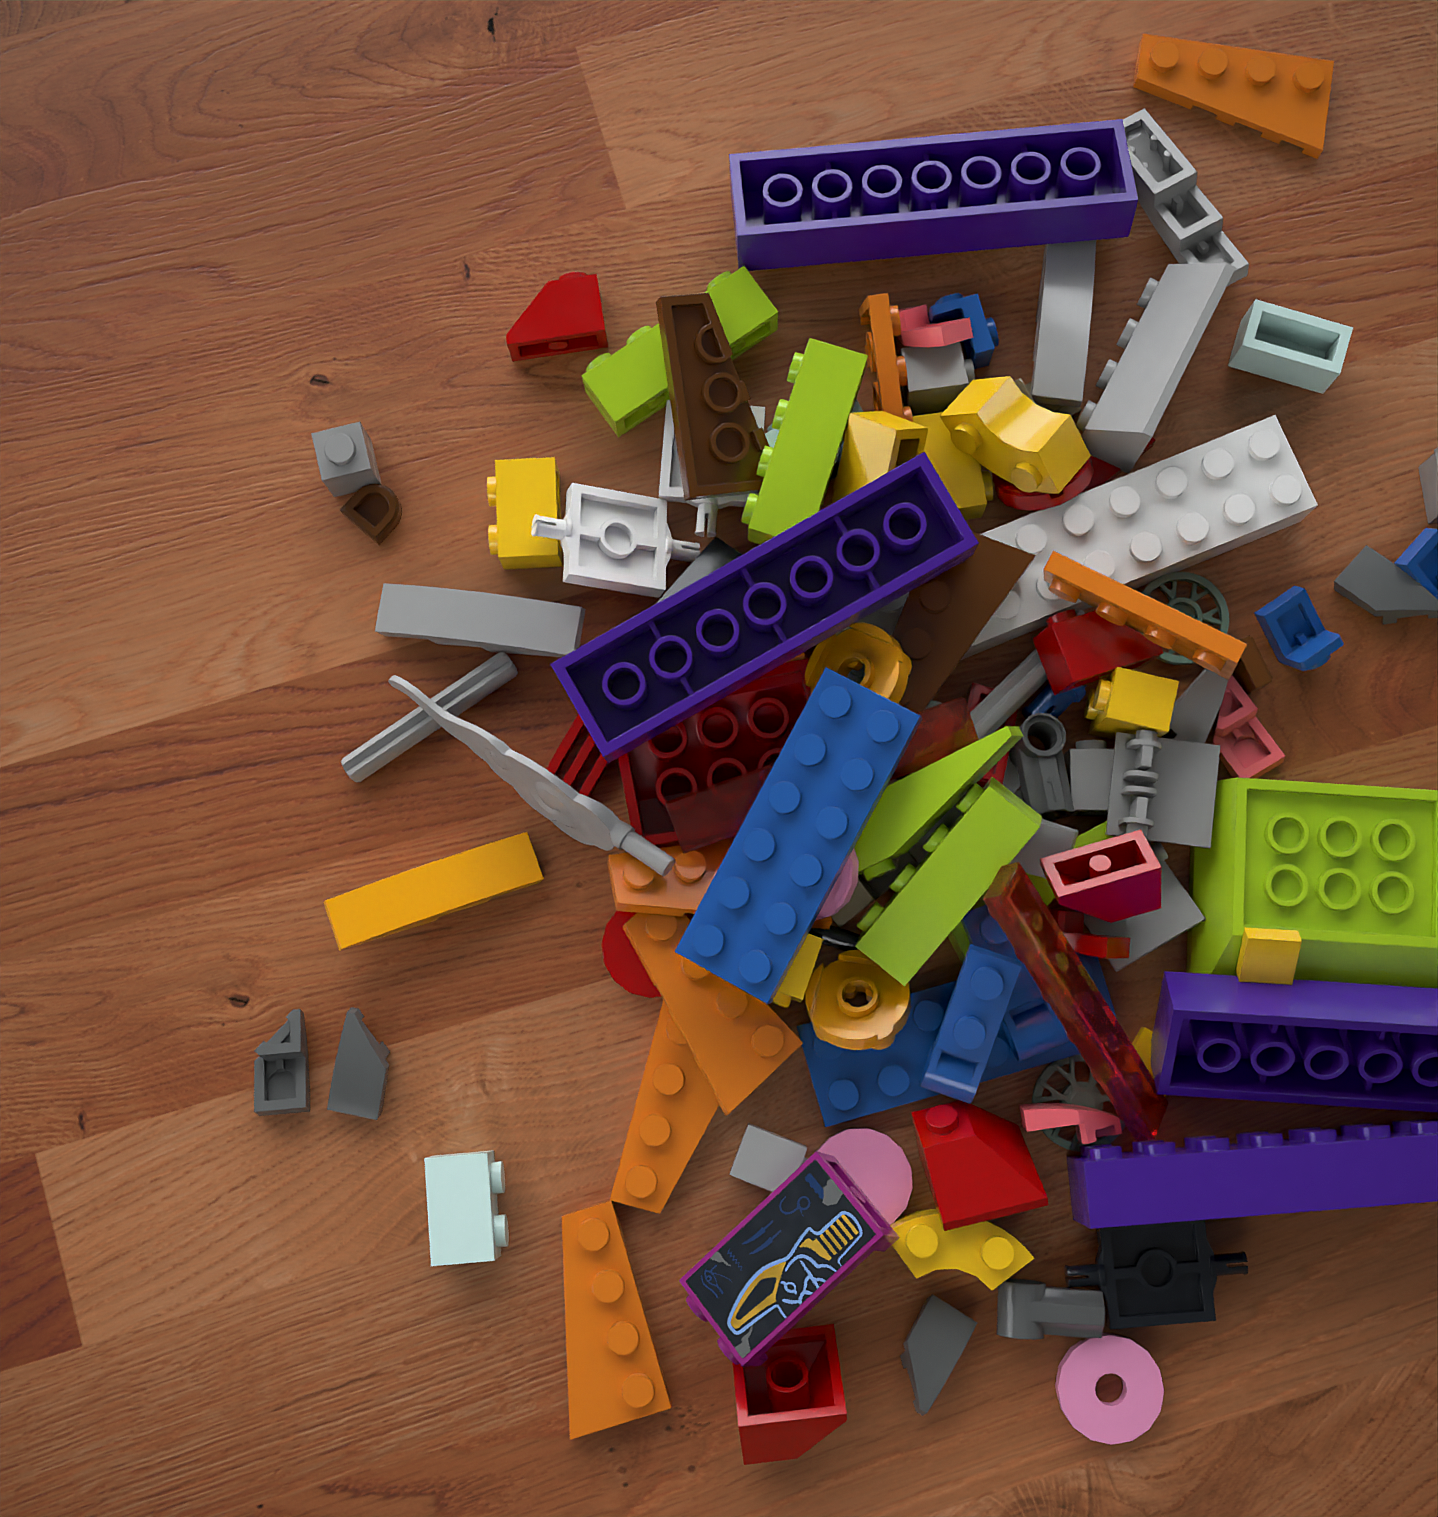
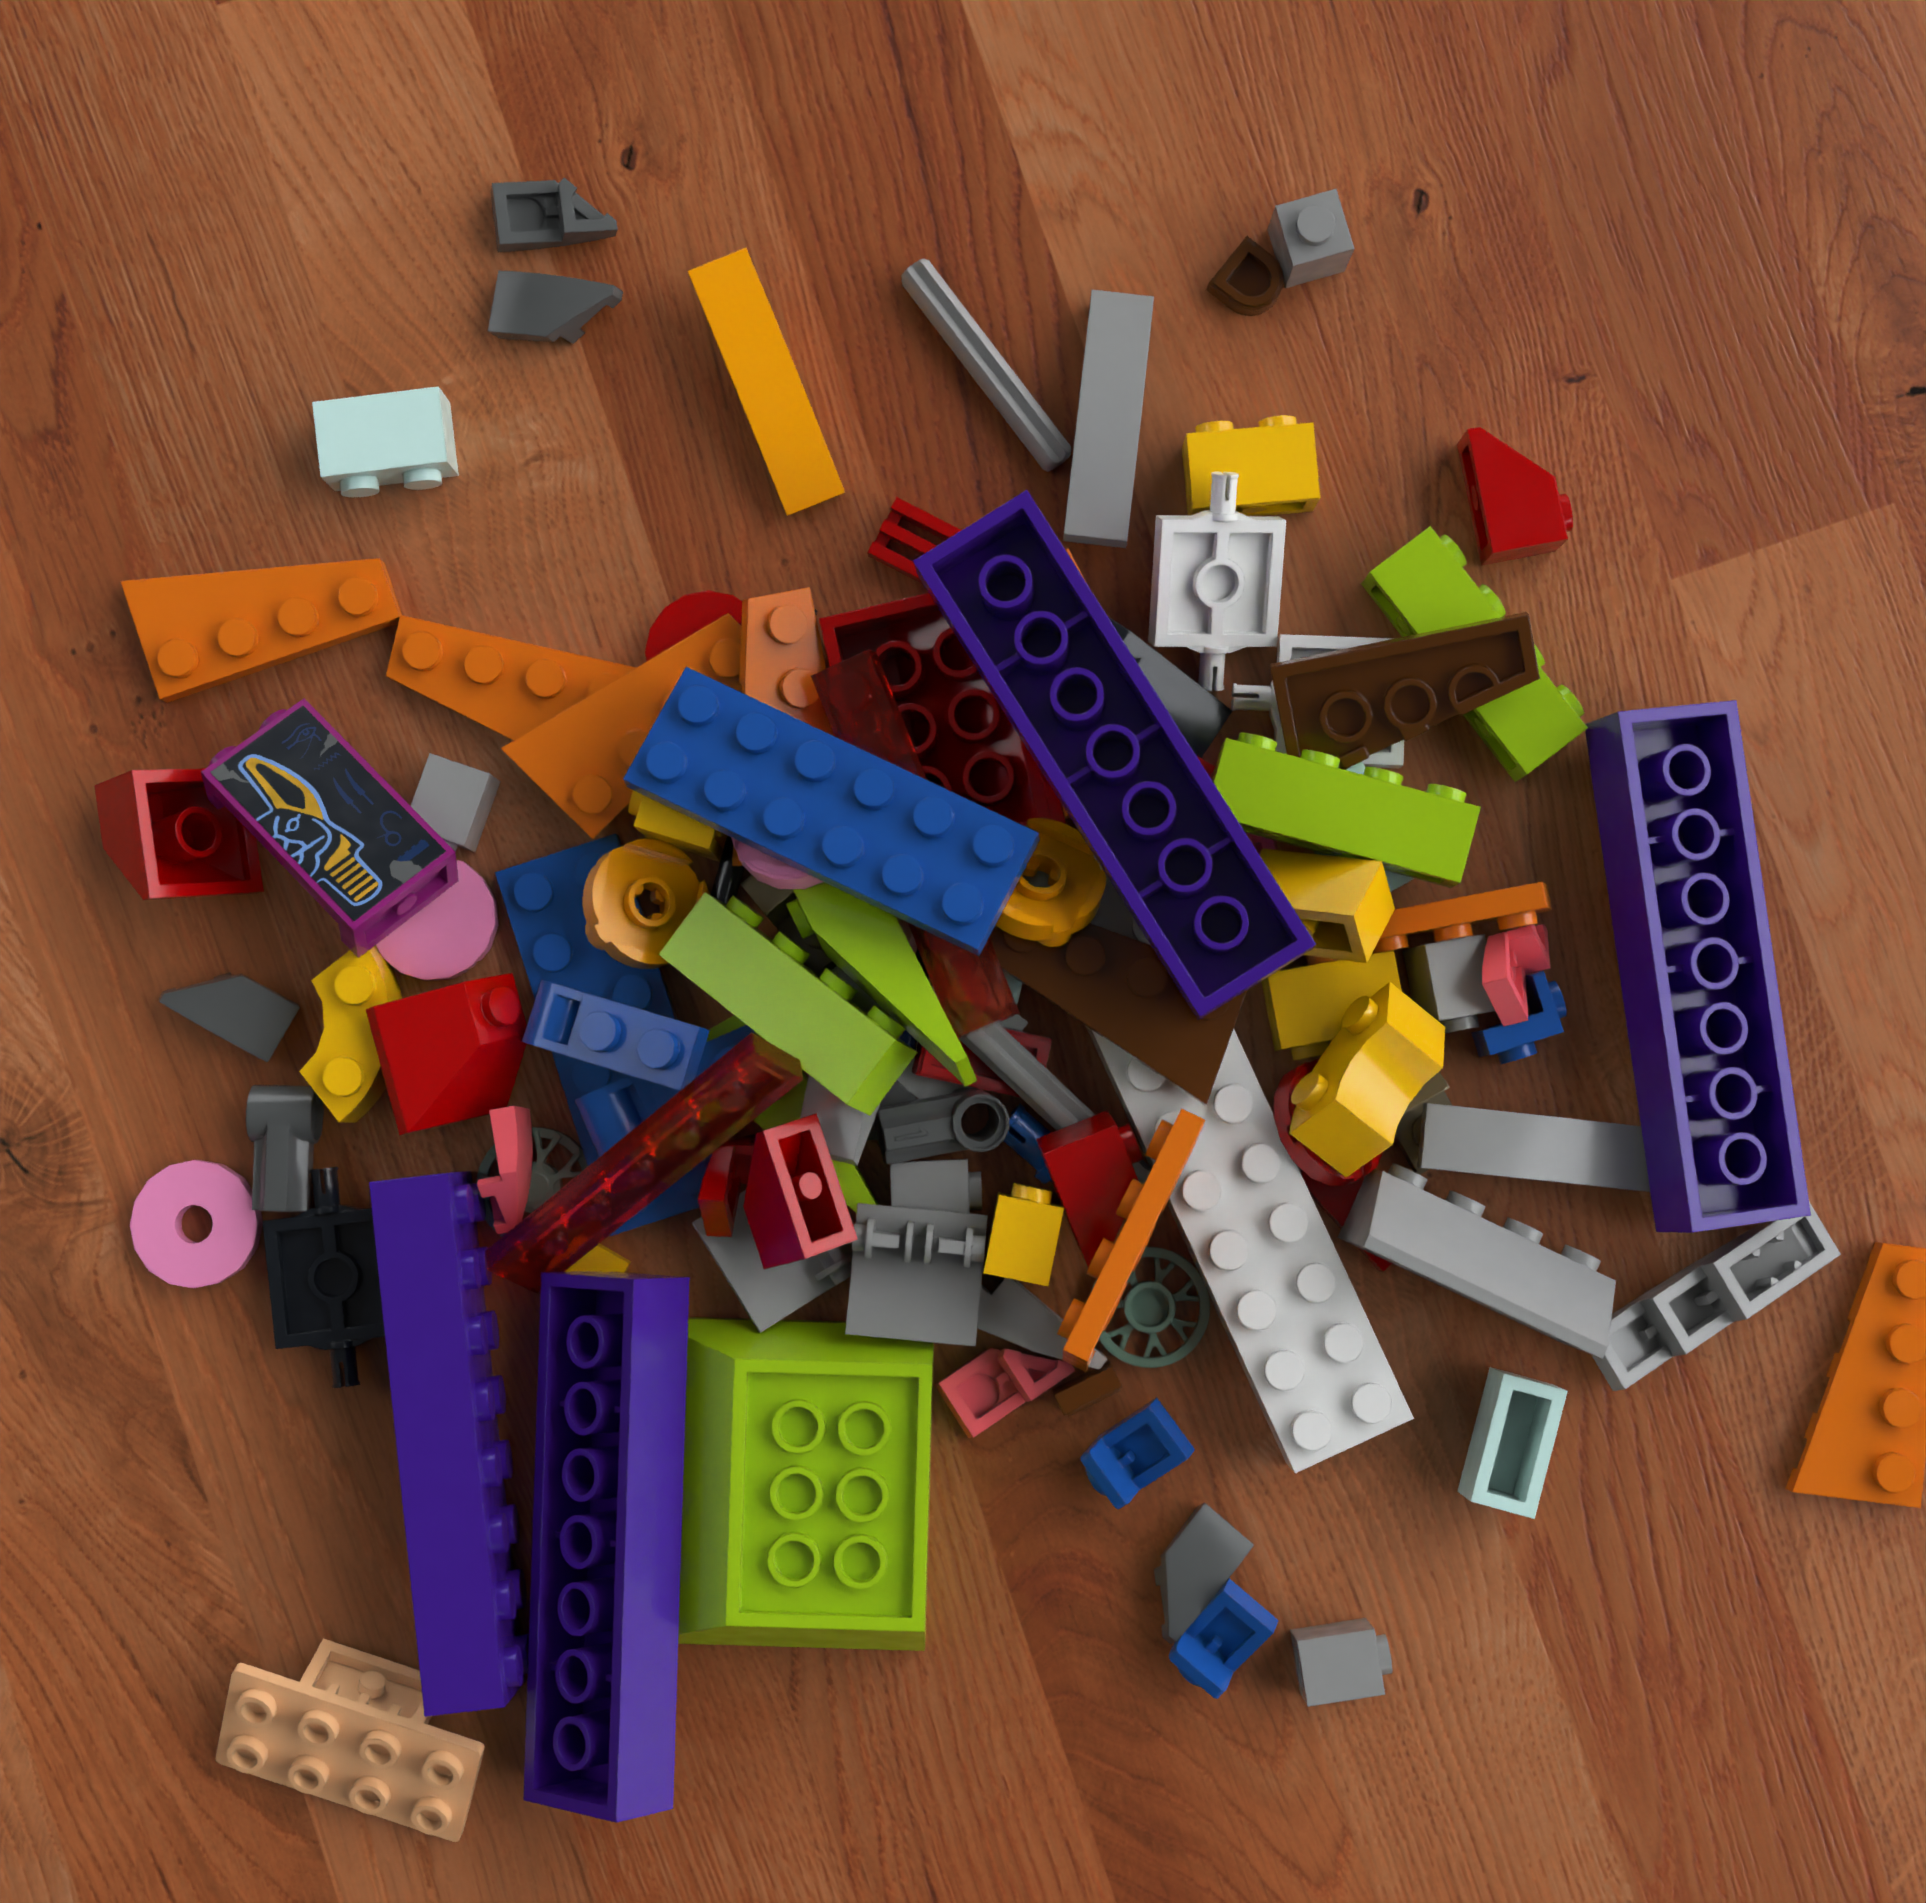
camera: 85 degrees right, 5 degrees up
light grey piece [388,675,675,876] -> none
yellow tile [1236,927,1302,985] -> none

